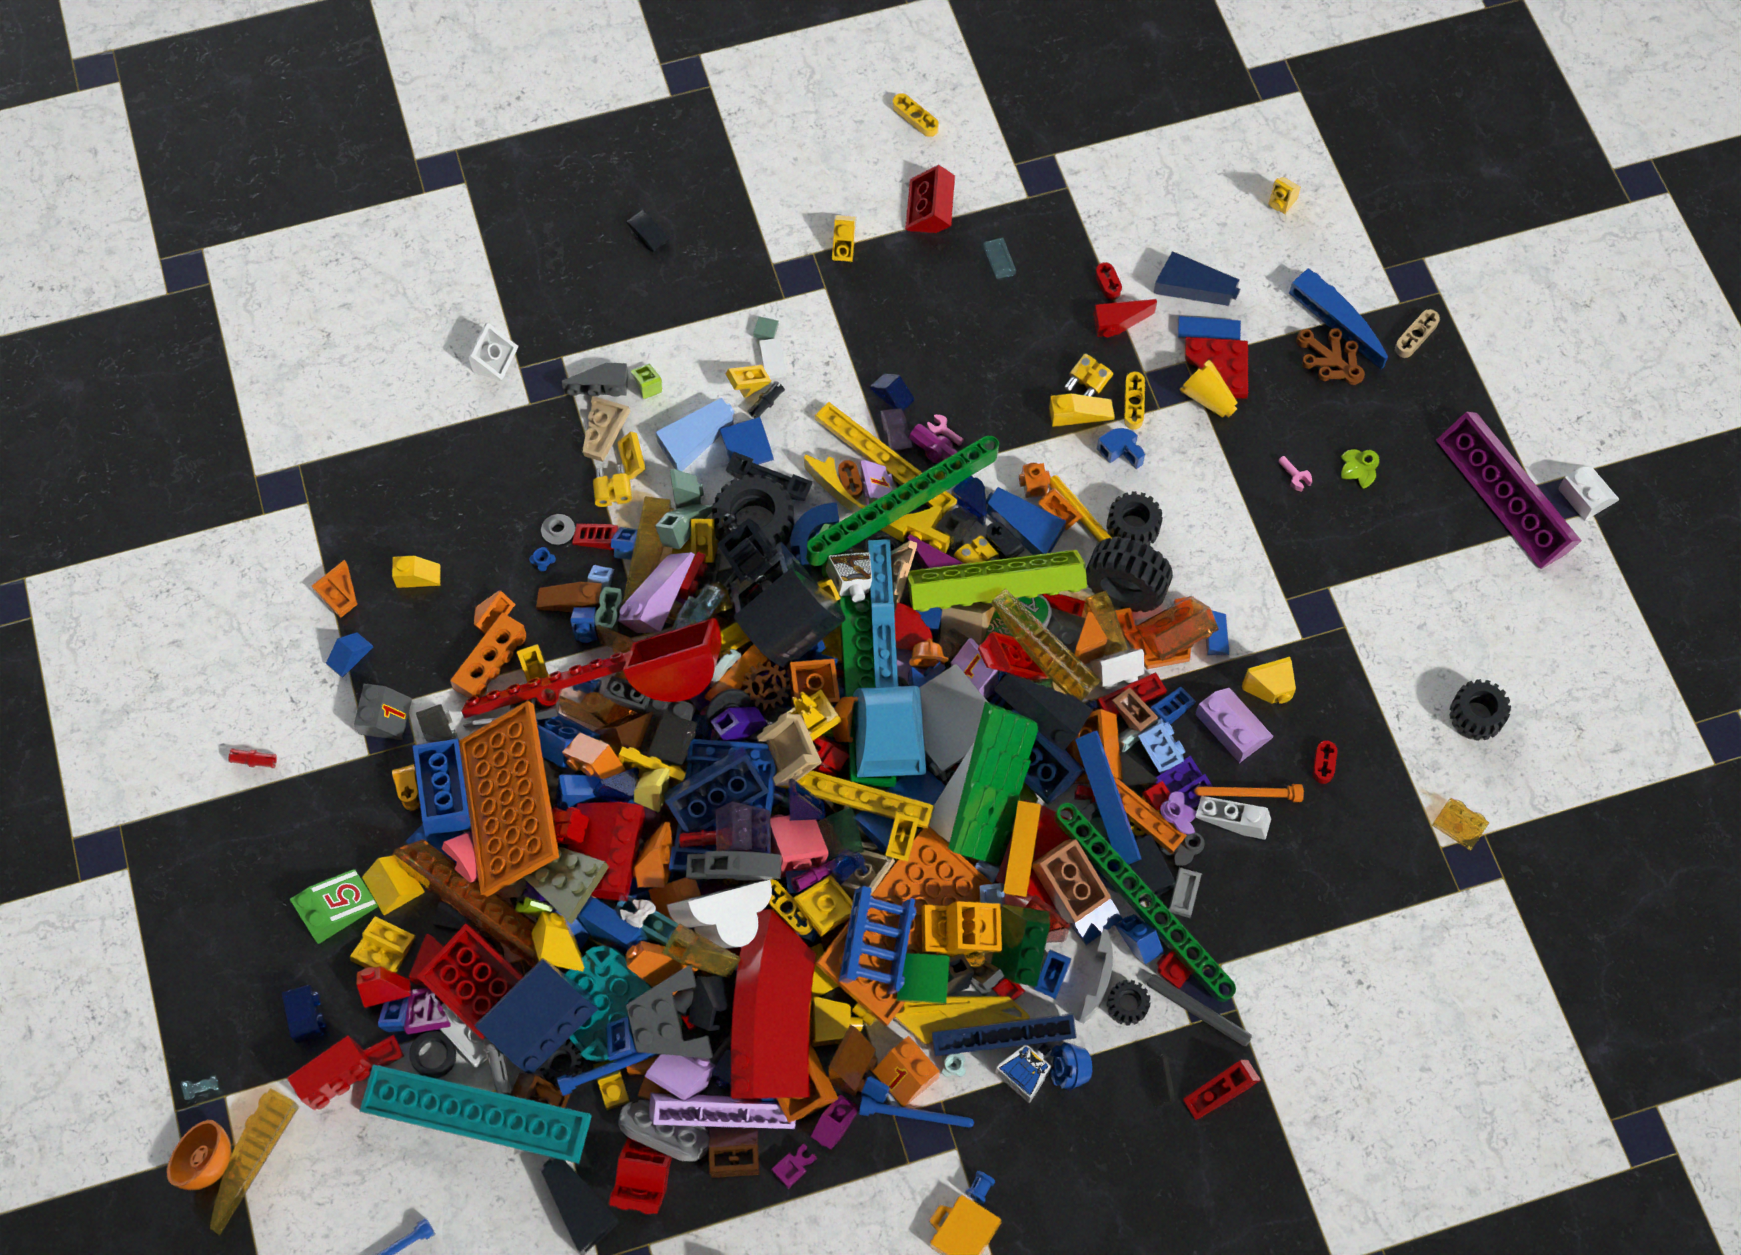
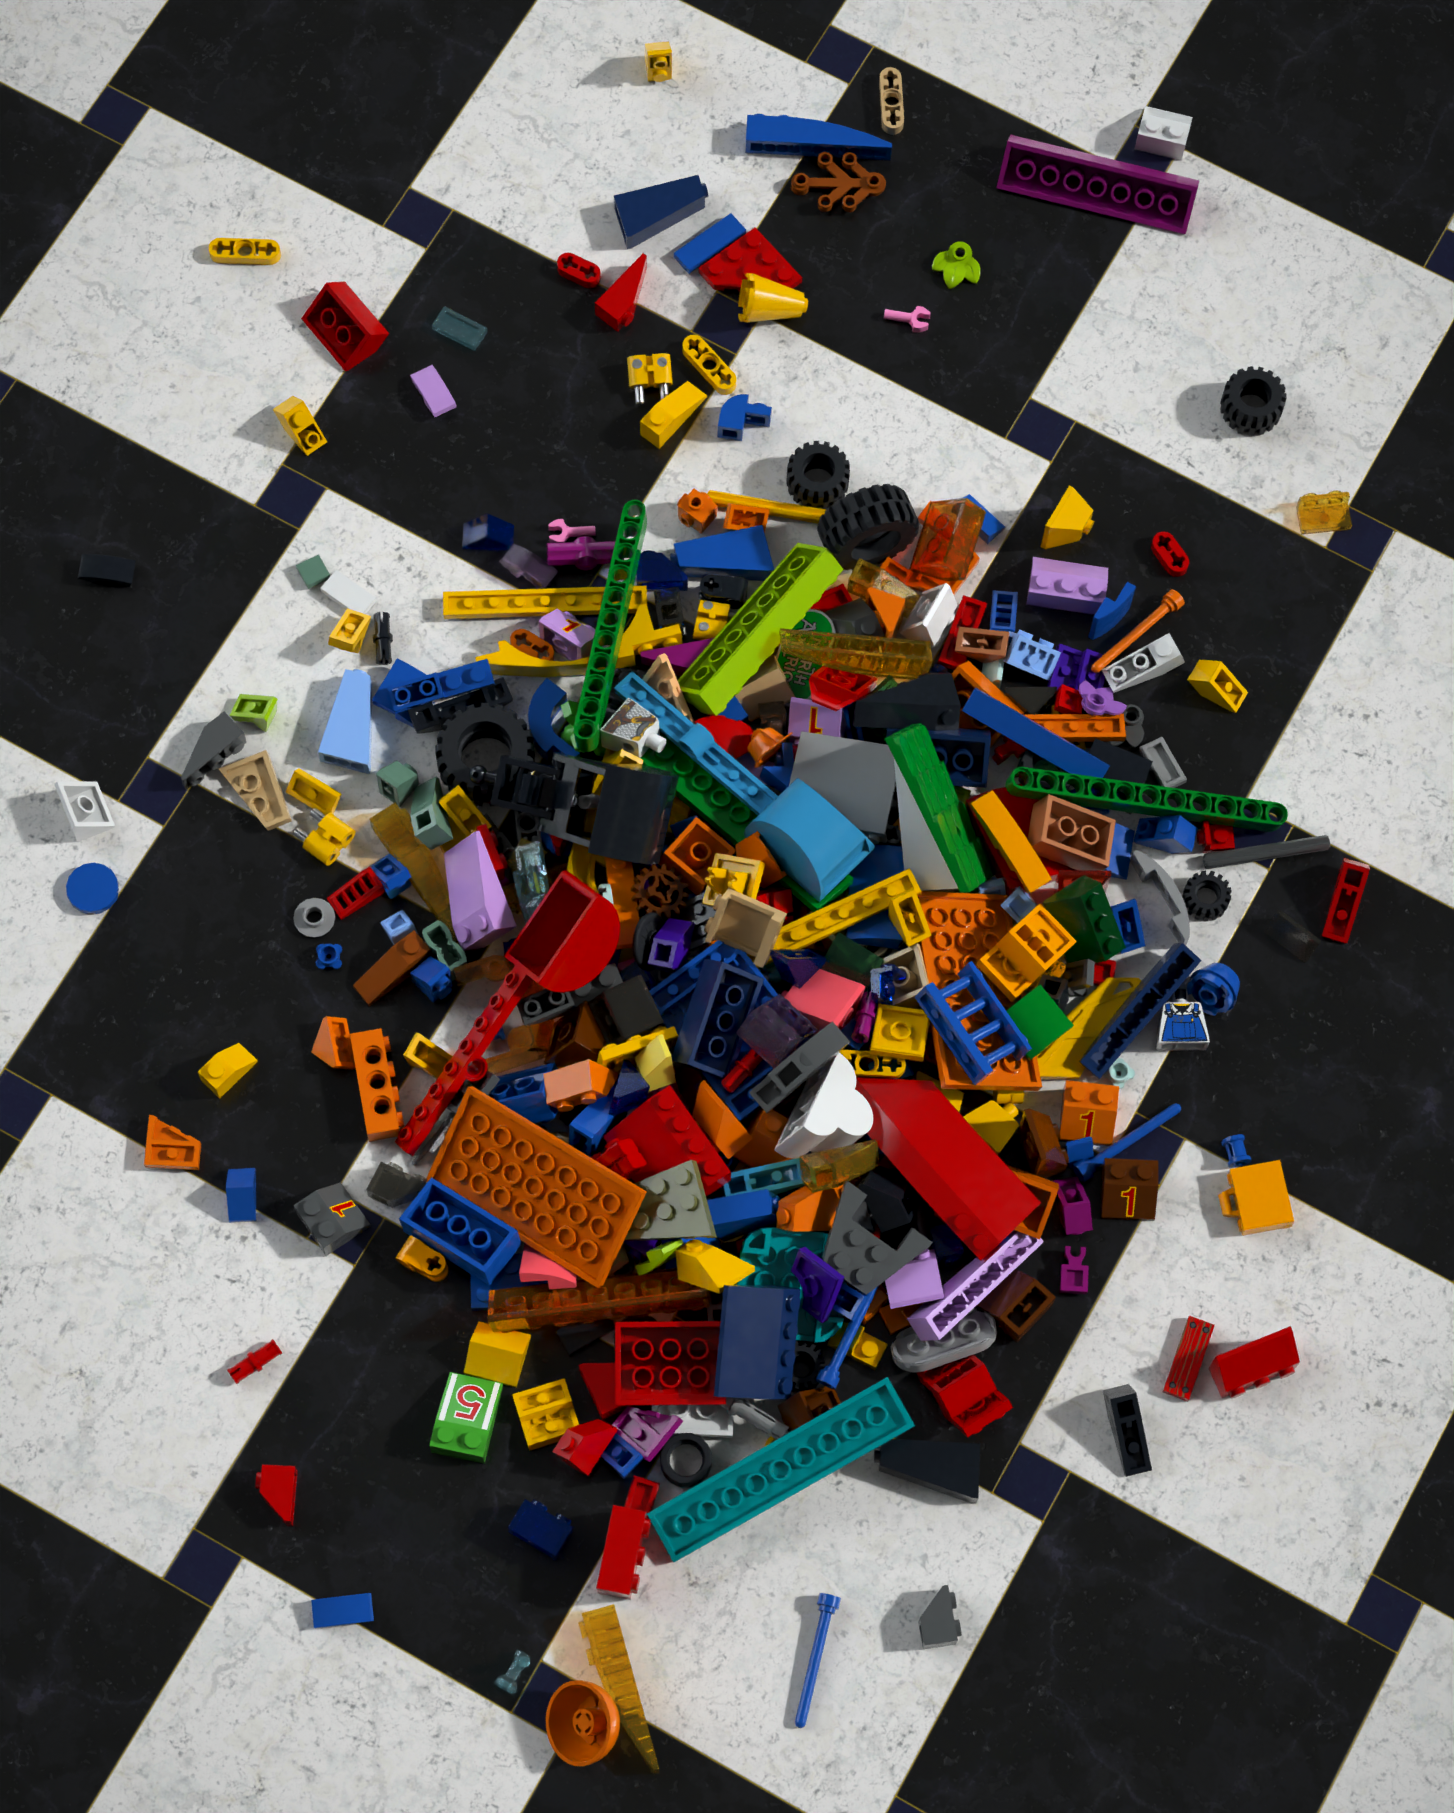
camera: 45 degrees left, 5 degrees up
white piece [620,900,656,928] -> none
none -> blue tile [66,863,119,914]
none -> red slope [255,1464,298,1526]
none -> blue slope [311,1593,374,1628]
none -> blue slope [387,659,495,712]
none -> lavender slope [410,365,457,417]
none -> dark purple tile [791,1247,845,1323]
none -> blue slope [1088,582,1136,640]
none -> reddish brown slope [1101,1158,1158,1221]
none -> yellow slope [1187,660,1248,713]

